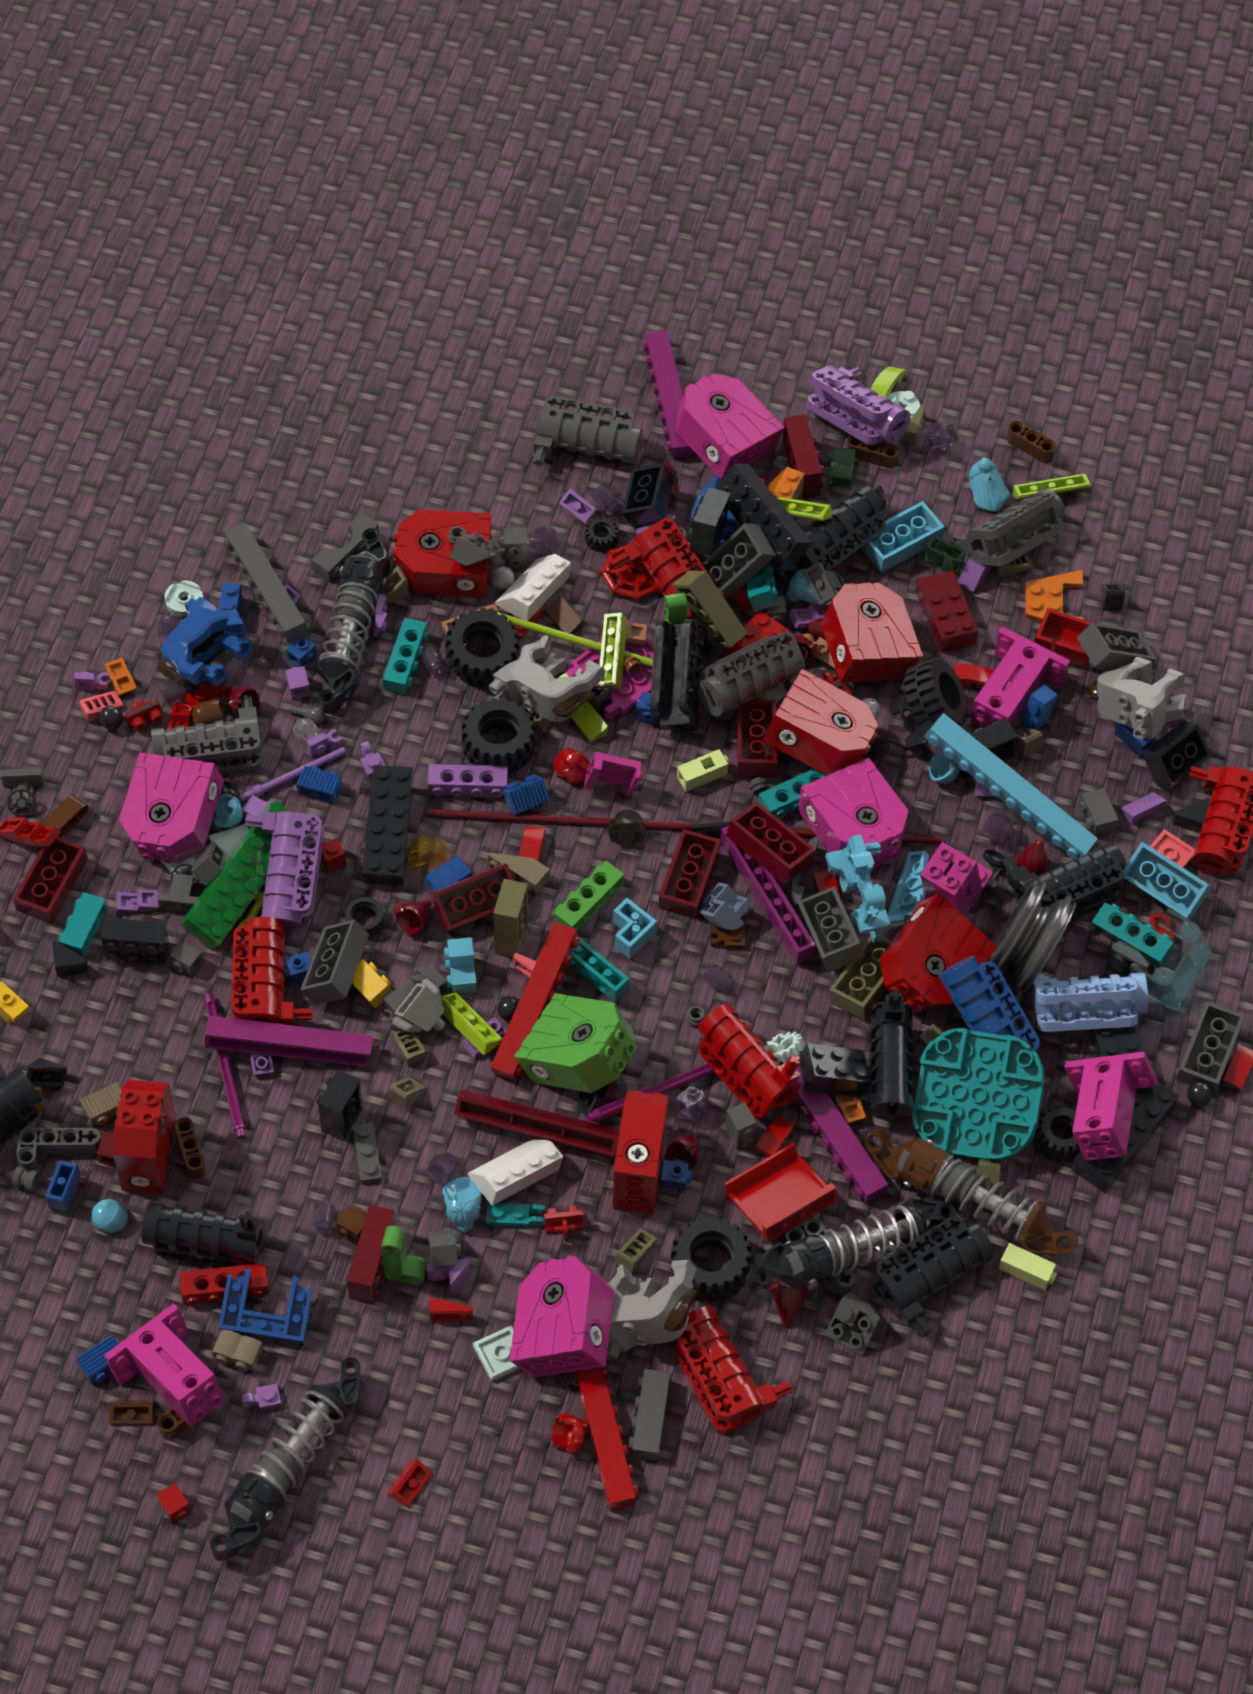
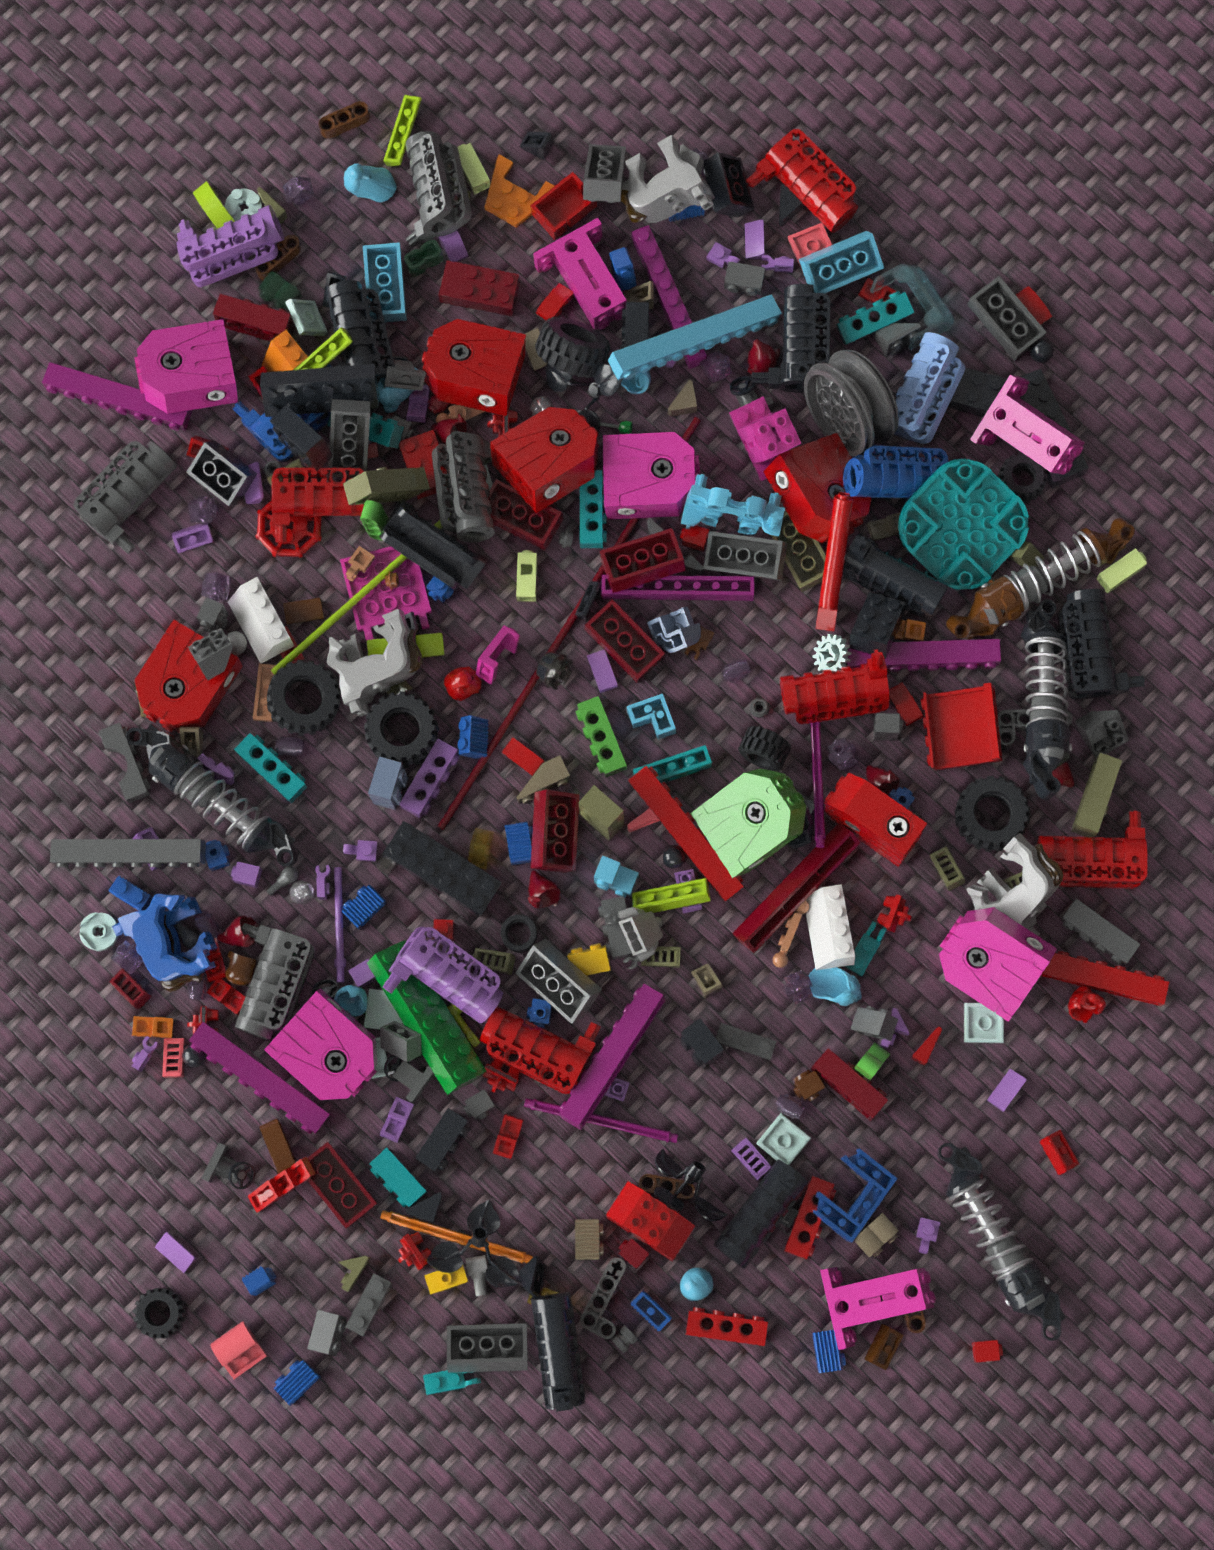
camera: 55 degrees left, 20 degrees up
dark grey plate [448,526,467,544] -> none
black tyre [585,516,619,552] -> none
lime slope [598,613,627,689] -> none
medium azure wing [887,850,929,921] -> none
none -> dark red slope [109,968,151,1010]
none -> magenta brick [189,1022,330,1134]
none -> light aqua tile [286,299,328,336]
none -> sand blue brick [368,757,408,810]
none -> orange piece [380,1210,533,1264]
none -> red hips [398,1232,431,1271]
none -> black plant [427,1200,519,1288]
none -> yellowish green brick [457,143,490,195]
none -> light grey pin [466,1255,488,1296]
none -> olive slope [471,948,515,975]
none -> red hips [483,1059,520,1093]
none -> red slope [493,1114,524,1159]
none -> medium lavender slope [587,649,618,693]
none -> green hinge [600,421,633,434]
none -> magenta brick [632,225,706,369]
none -> black plant [654,1149,728,1221]
none -> dark tan slope [668,379,697,417]
none -> red brick [686,1307,768,1346]
none -> medium lavender plate [706,242,740,268]
none -> medium lavender slope [731,1138,771,1181]
none -> black tyre [738,726,791,771]
none -> light aqua tile [756,1113,811,1165]
none -> medium lavender plate [761,255,794,273]
none -> nougat plate [773,900,809,968]
none -> red brick [816,492,853,631]
none -> medium lavender slope [987,1069,1027,1112]
none -> olive brick [1071,753,1122,837]

